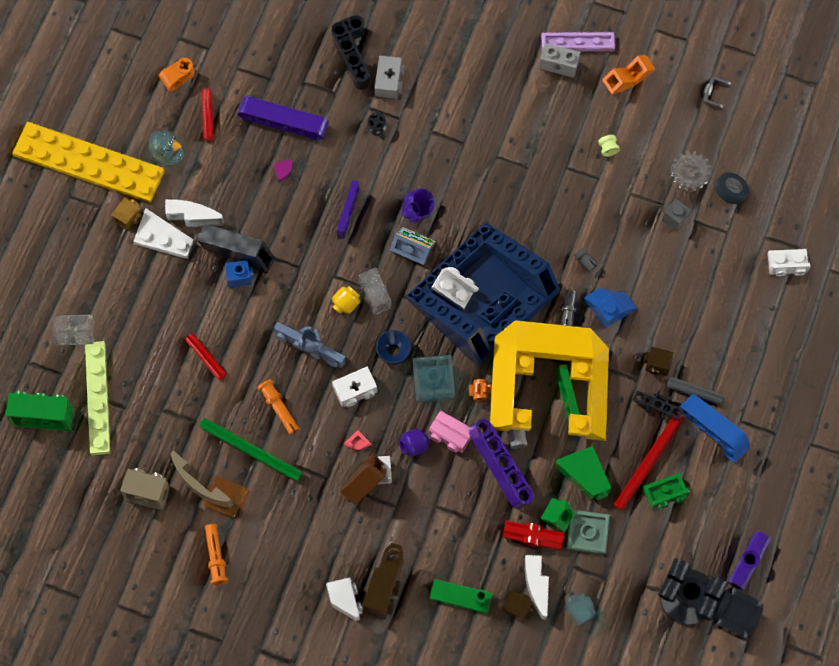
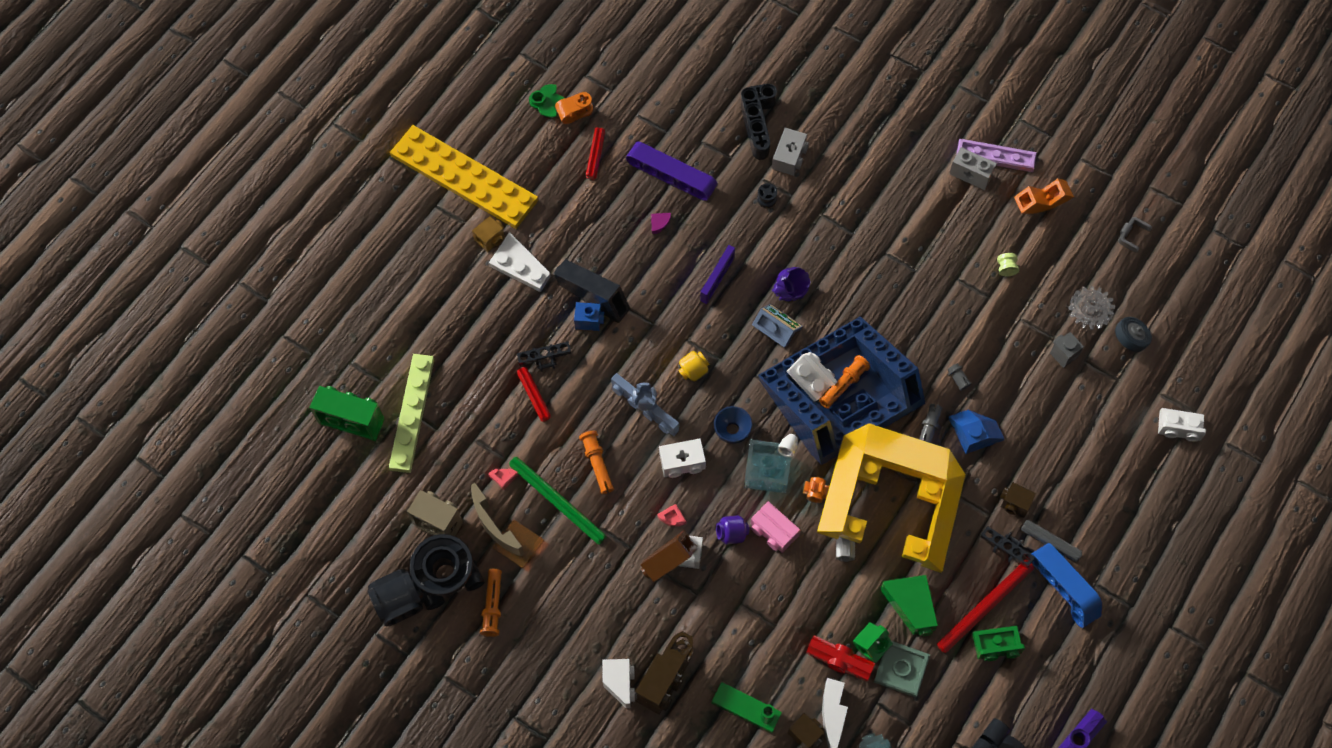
camera: 15 degrees right, 5 degrees down
clear brick [52,315,95,345] -> none
clear light blue piece [148,130,183,165] -> none
white slope [165,199,224,227] -> none
clear brick [358,267,392,315] -> none
dark purple beam [469,419,533,508] -> none
green piece [555,364,580,424] -> none
none -> black piece [367,534,485,627]
none -> coral tile [488,468,518,490]
none -> black piece [517,341,571,372]
none -> green plate [529,84,565,118]
none -> white hose [778,434,798,458]
none -> orange pin [819,355,871,409]

